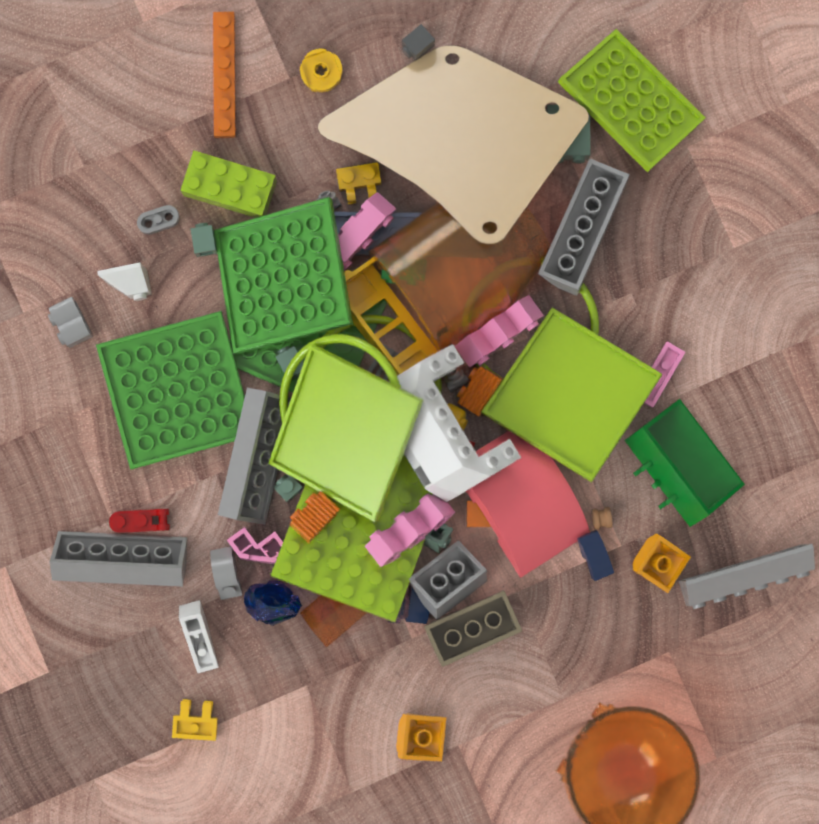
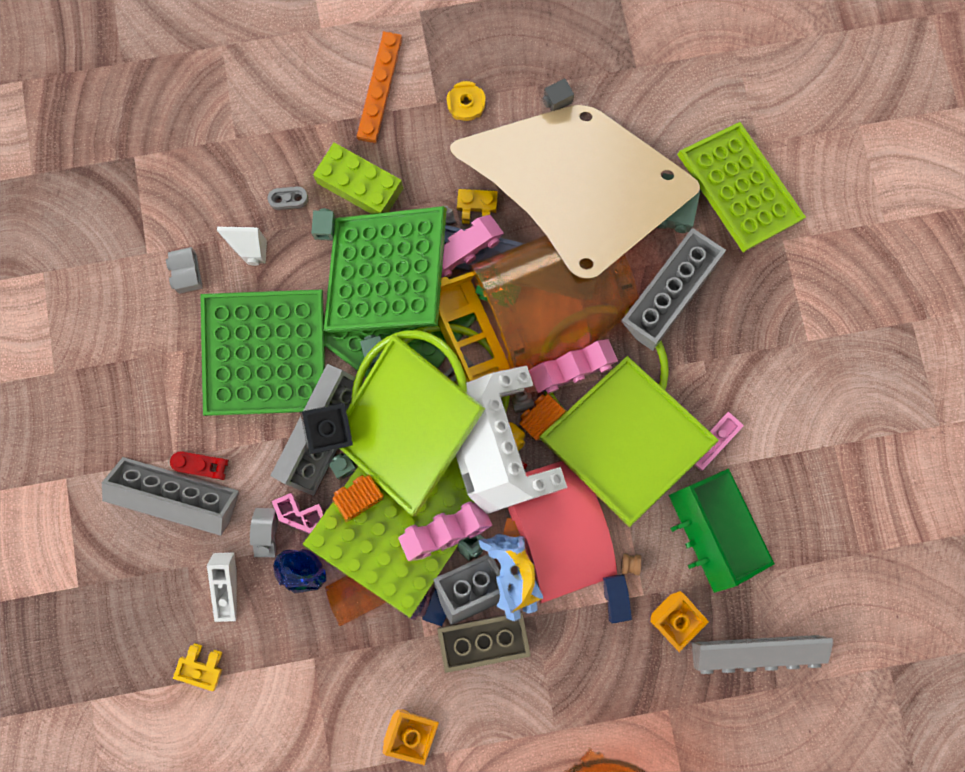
camera: 15 degrees right, 5 degrees down
none -> black brick [300,403,353,454]
none -> light blue hips [479,534,543,621]

